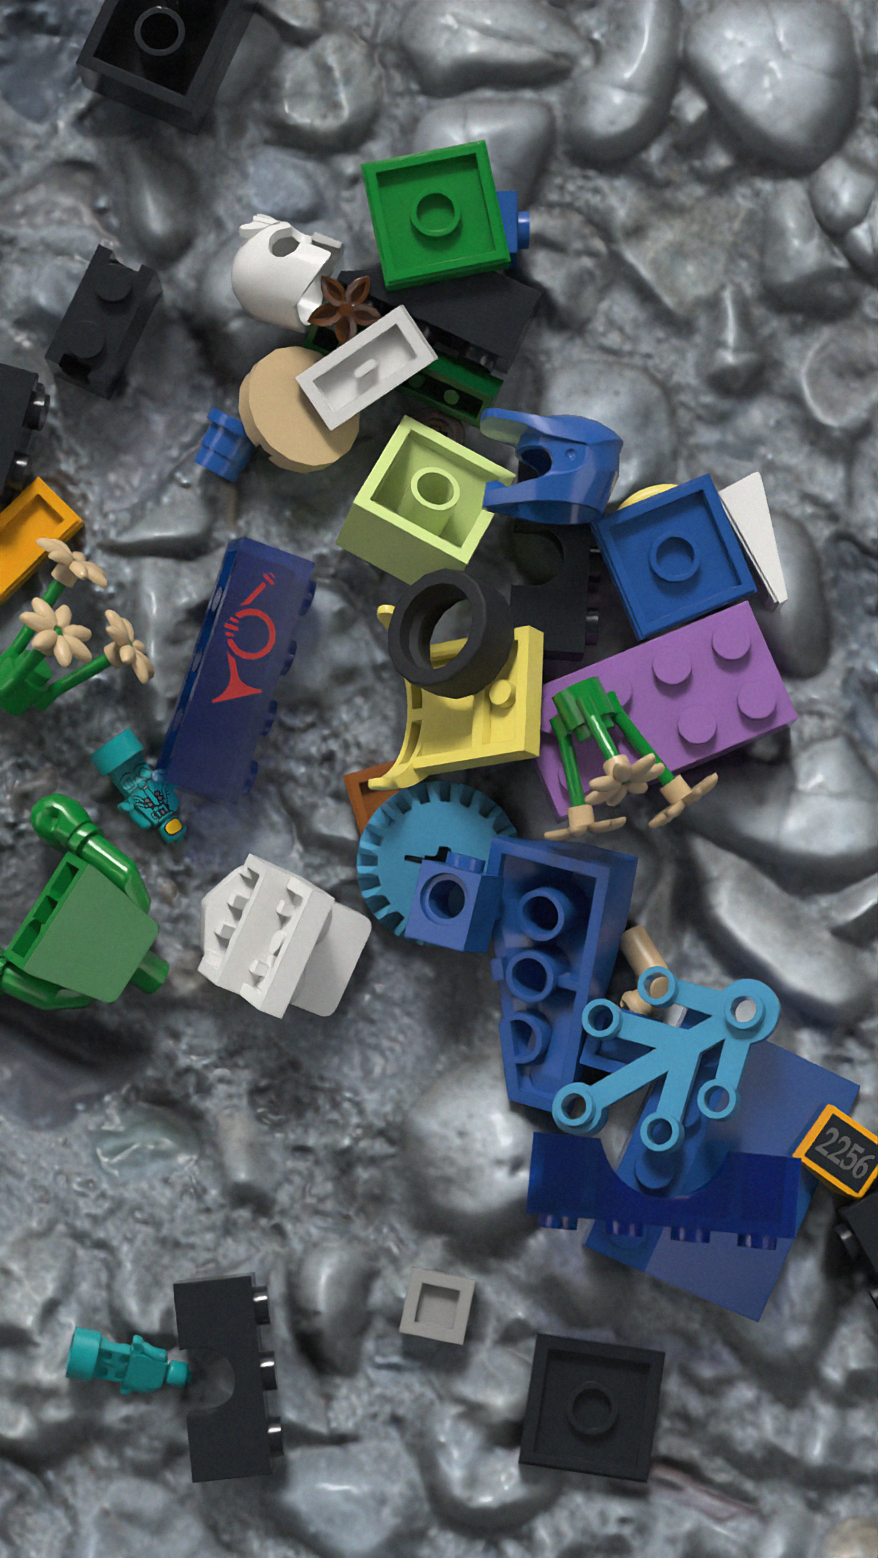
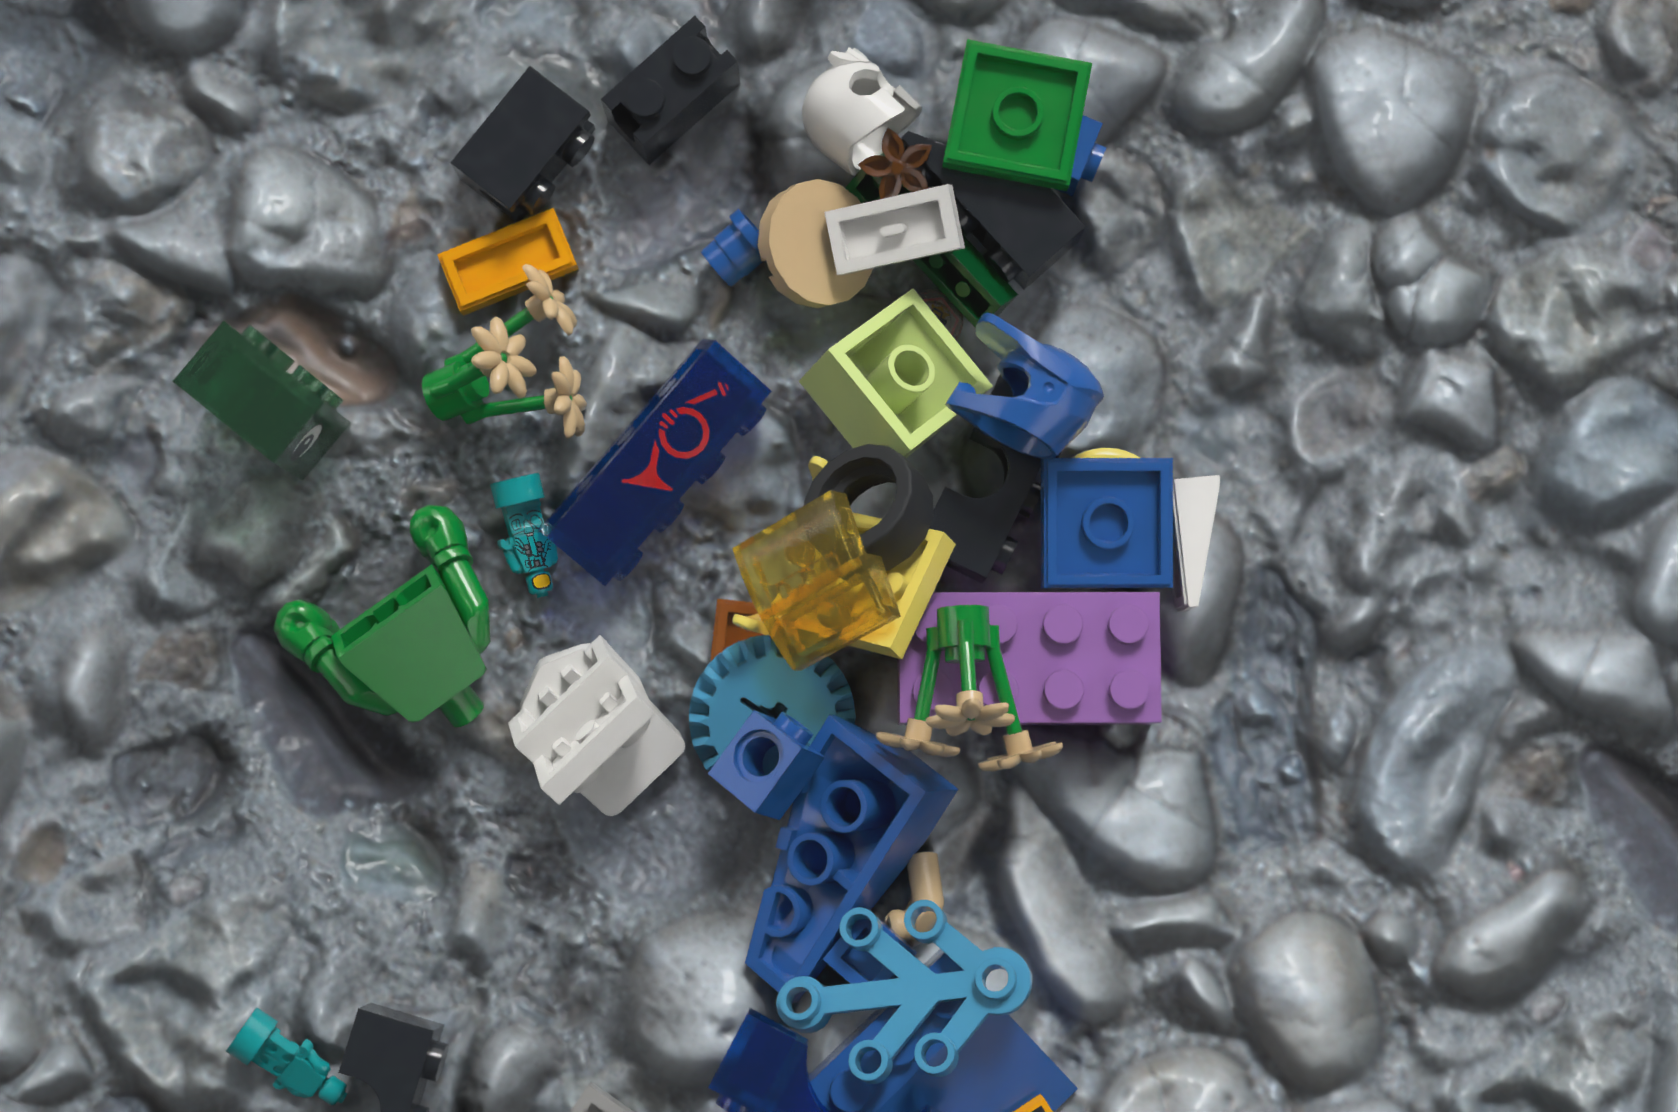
camera: 20 degrees right, 0 degrees up
none -> clear yellow slope [732,490,901,671]

